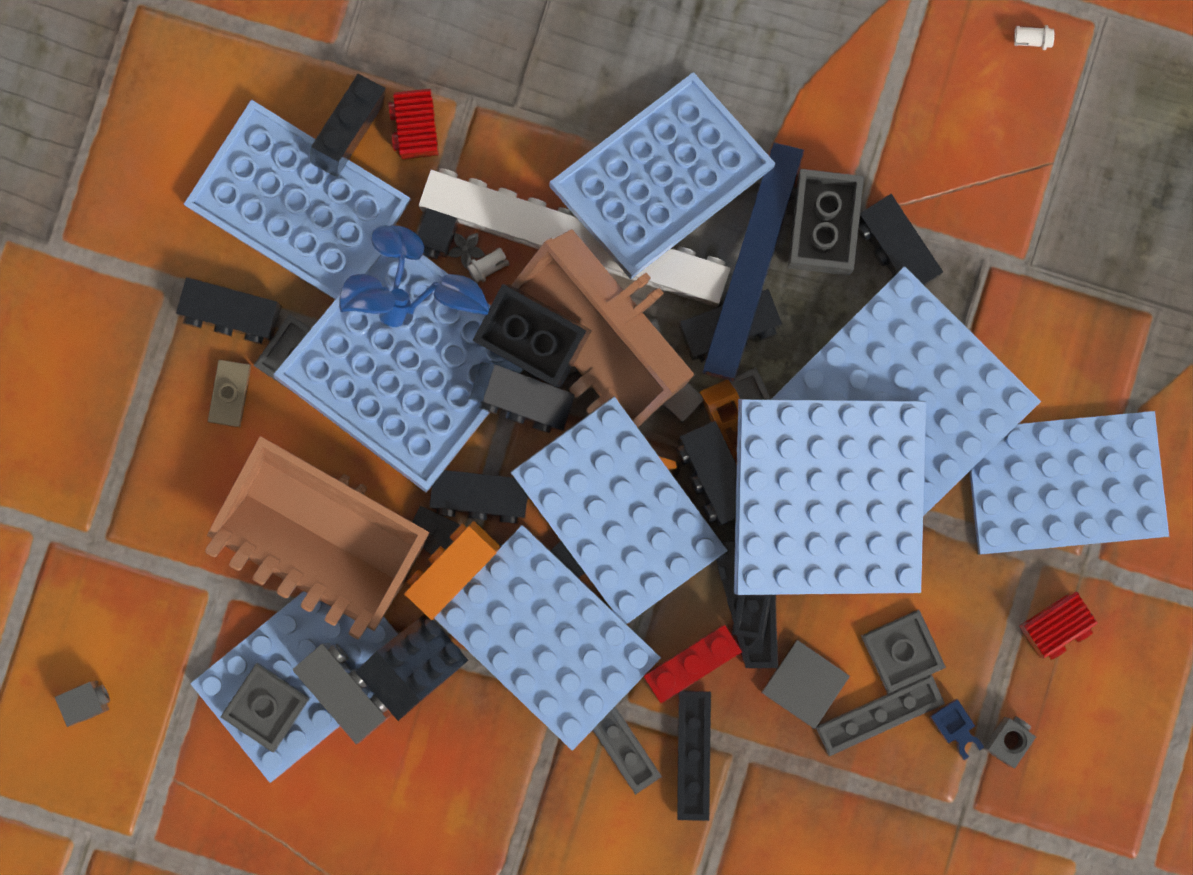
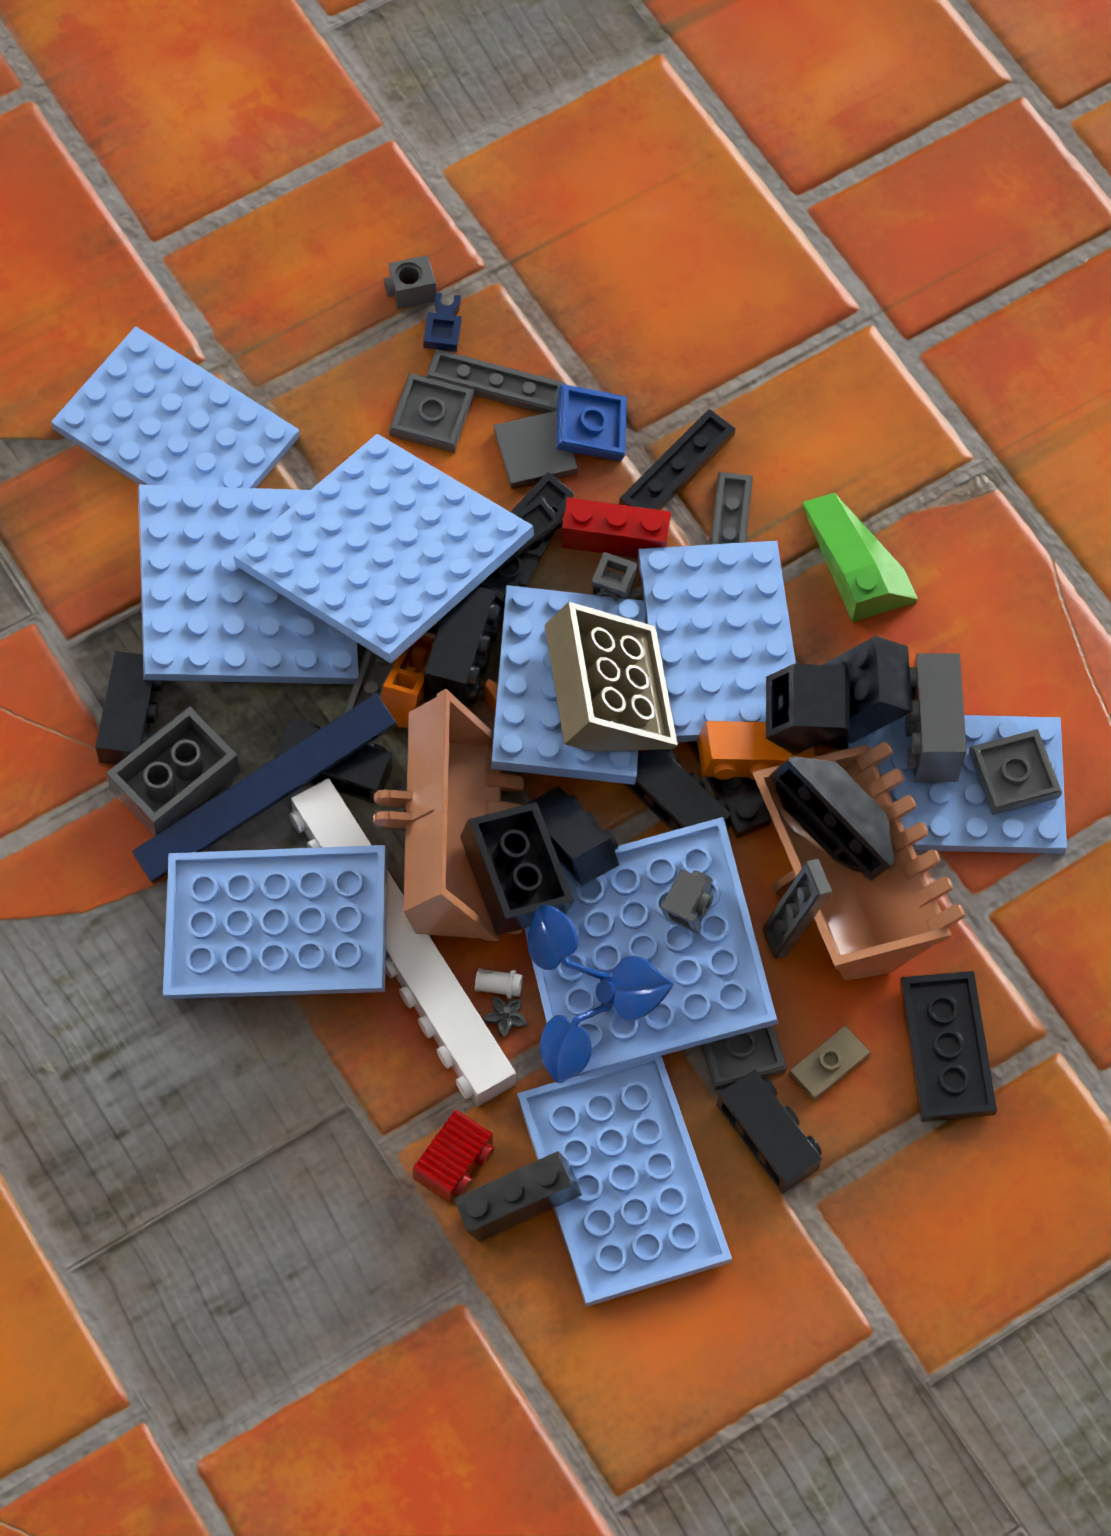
camera: 140 degrees left, 20 degrees down
black brick [418,208,459,260] -> none
red brick [1019,591,1098,660] -> none
none -> dark tan slope [544,602,678,752]
none -> blue plate [556,384,627,461]
none -> dark grey brick [591,552,637,602]
none -> dark grey brick [661,869,713,934]
none -> dark grey tile [762,859,832,959]
none -> black slope [766,664,850,755]
none -> black wedge [769,756,895,881]
none -> bright green wedge [802,493,918,622]
none -> black plate [900,971,997,1122]

